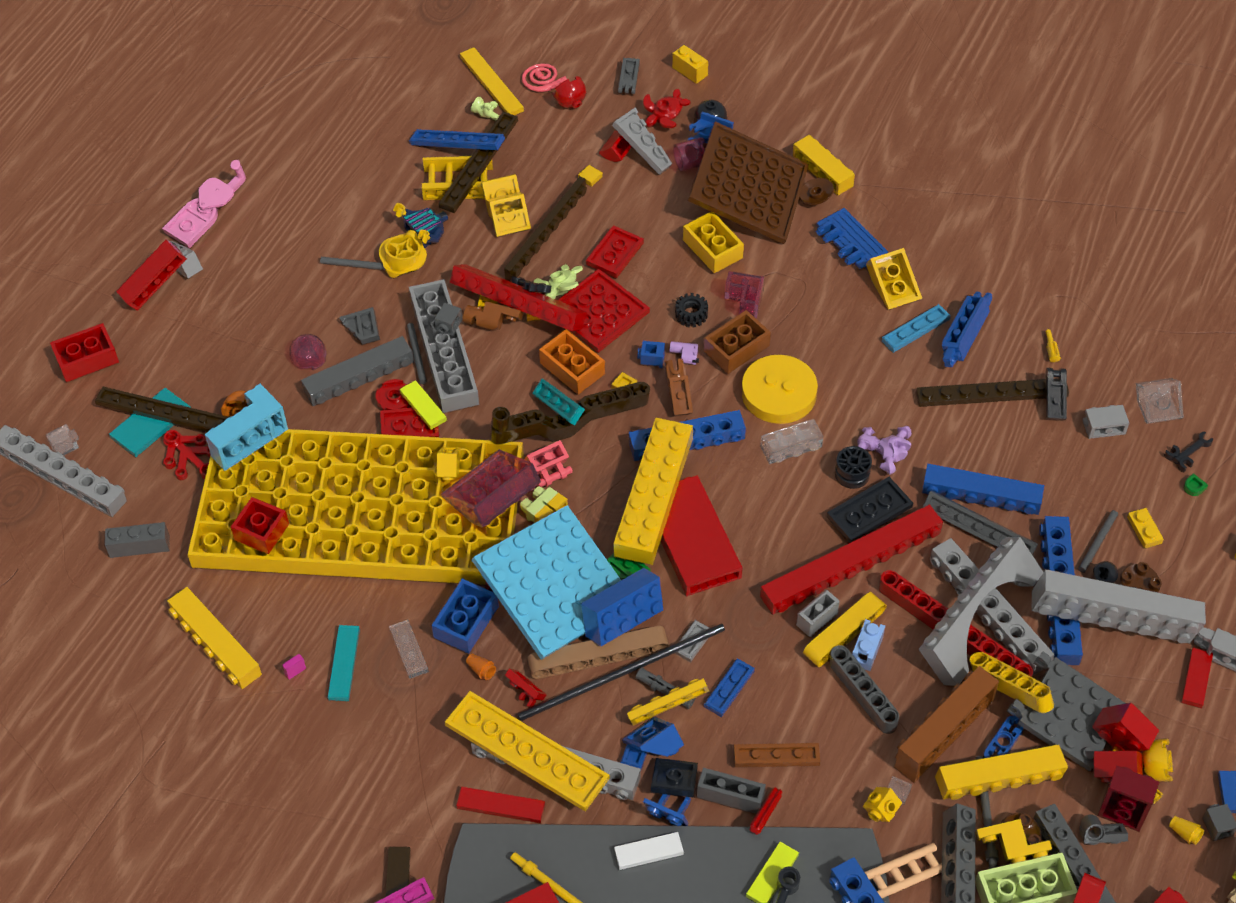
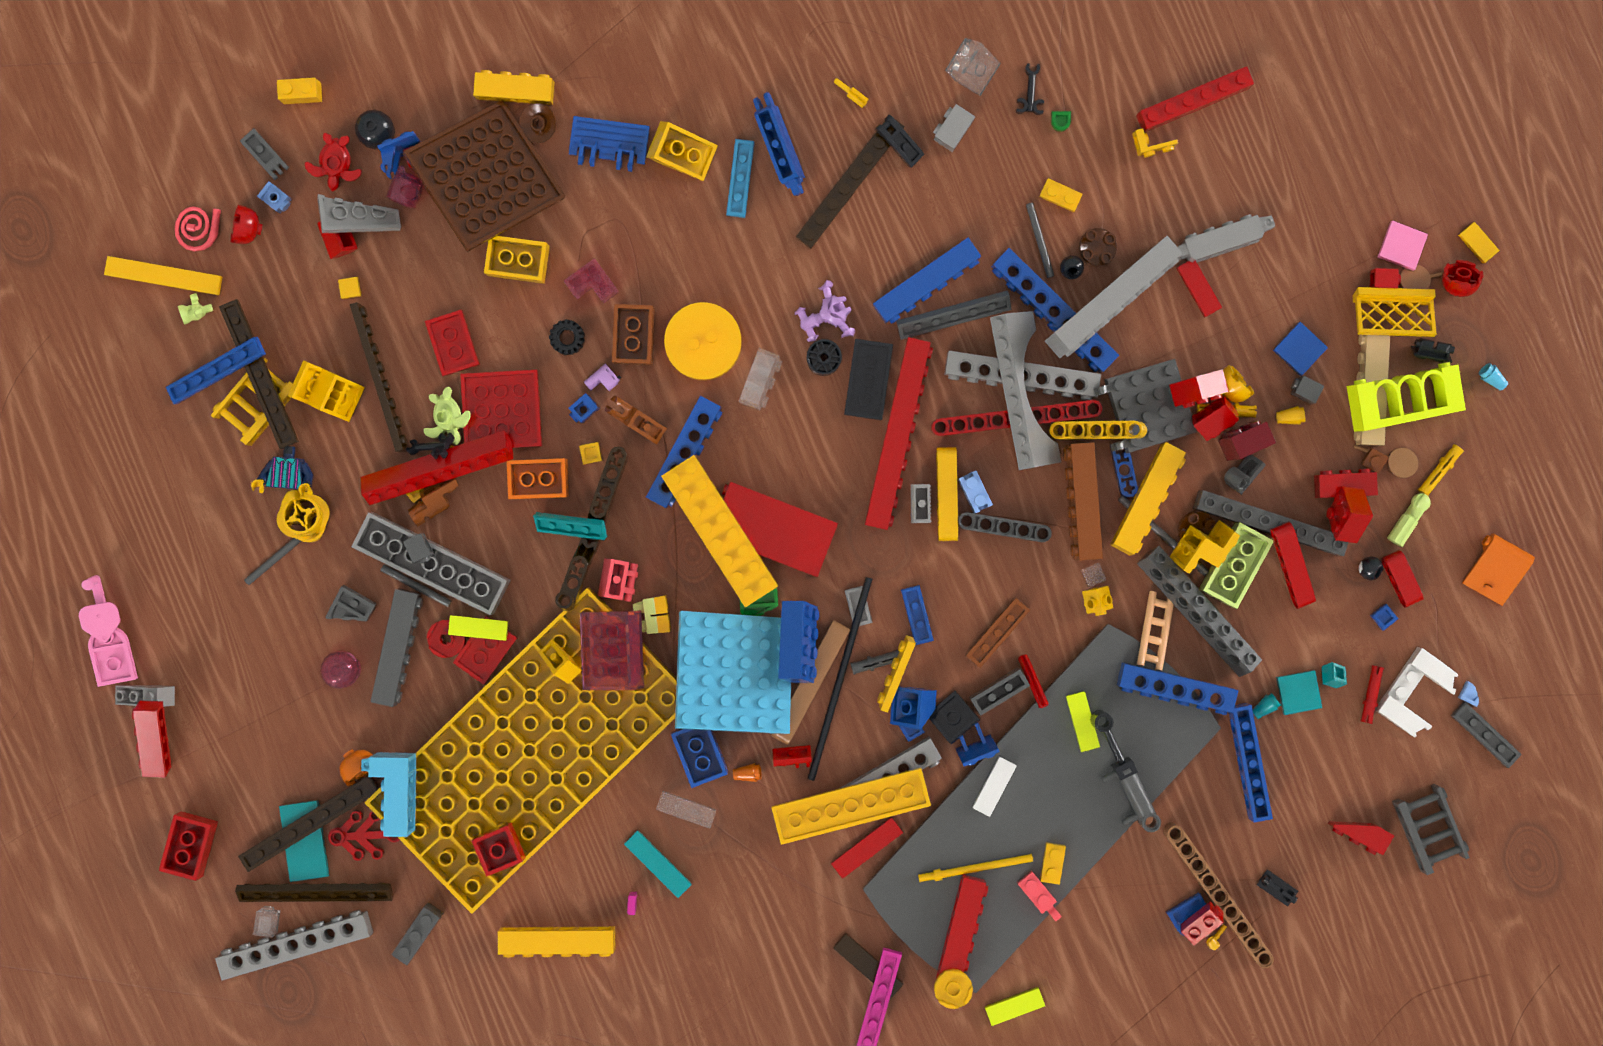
camera: 50 degrees left, 35 degrees up
none -> dark brown plate [235,883,393,902]
none -> medium blue brick [257,181,292,214]

